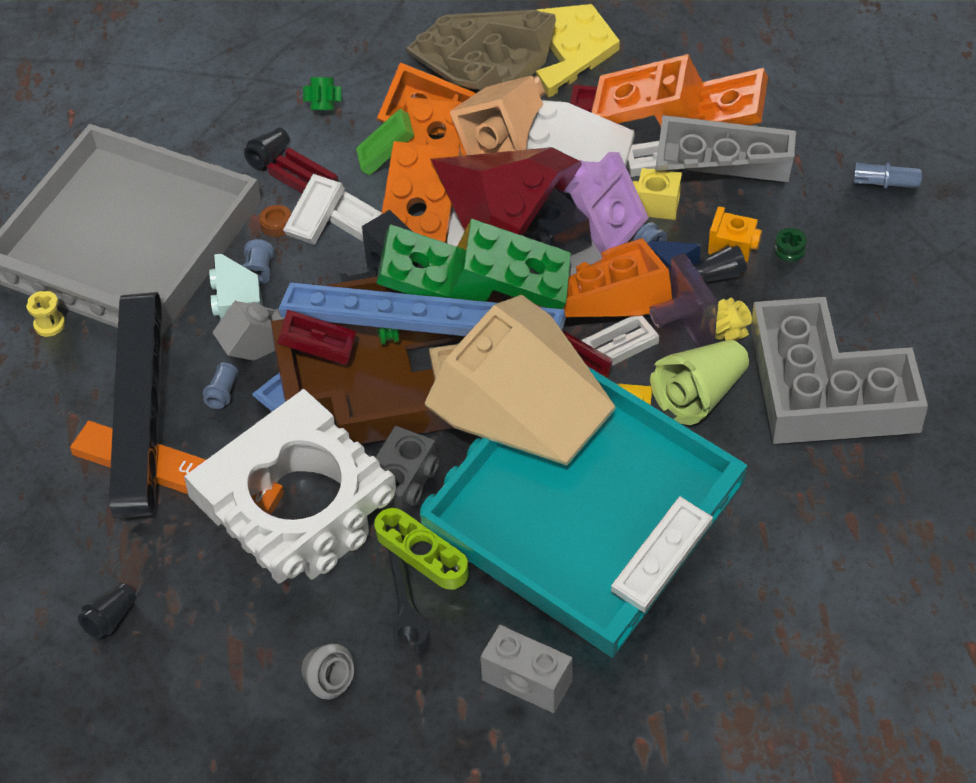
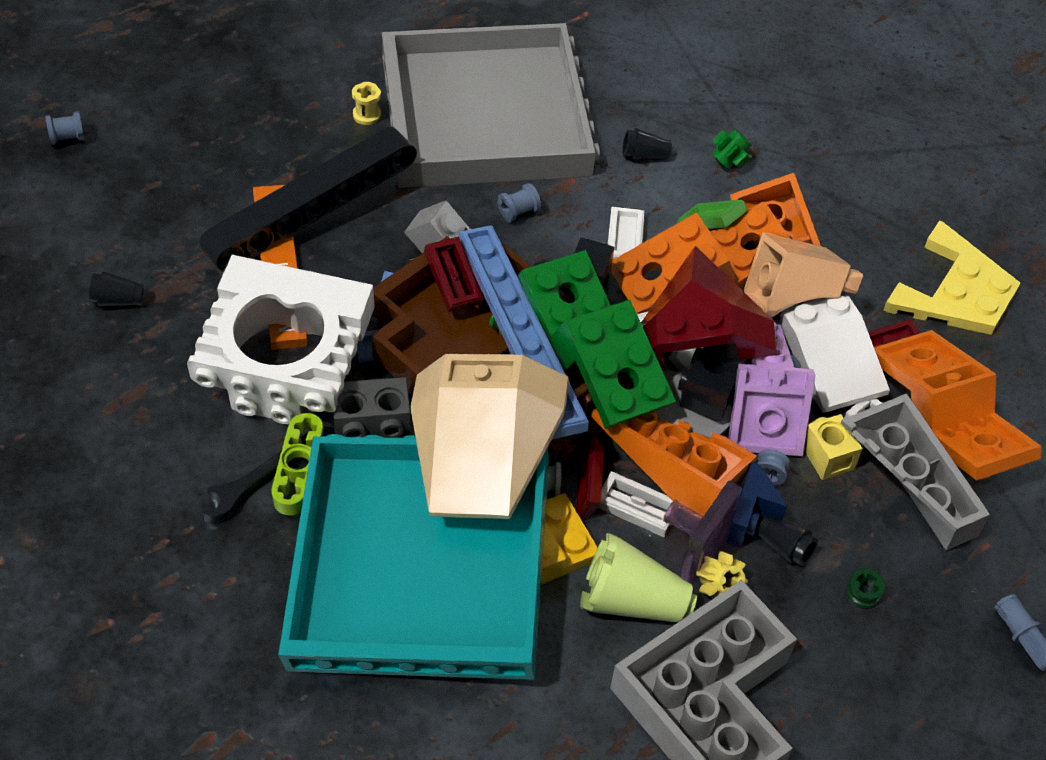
camera: 50 degrees right, 0 degrees up
sand blue pin [203,362,239,409] -> none
light aqua slope [209,254,263,319] -> none
dark orange tile [259,205,292,237] -> none
dark red tile [267,148,338,194] -> none
white tile [283,174,345,245] -> none
light grey cone [301,644,354,699] -> none
dark tan wedge [406,10,556,92] -> none
light grey brick [480,625,573,713] -> none
white tile [611,496,713,613] -> none
light orange brick [708,206,762,262] -> none

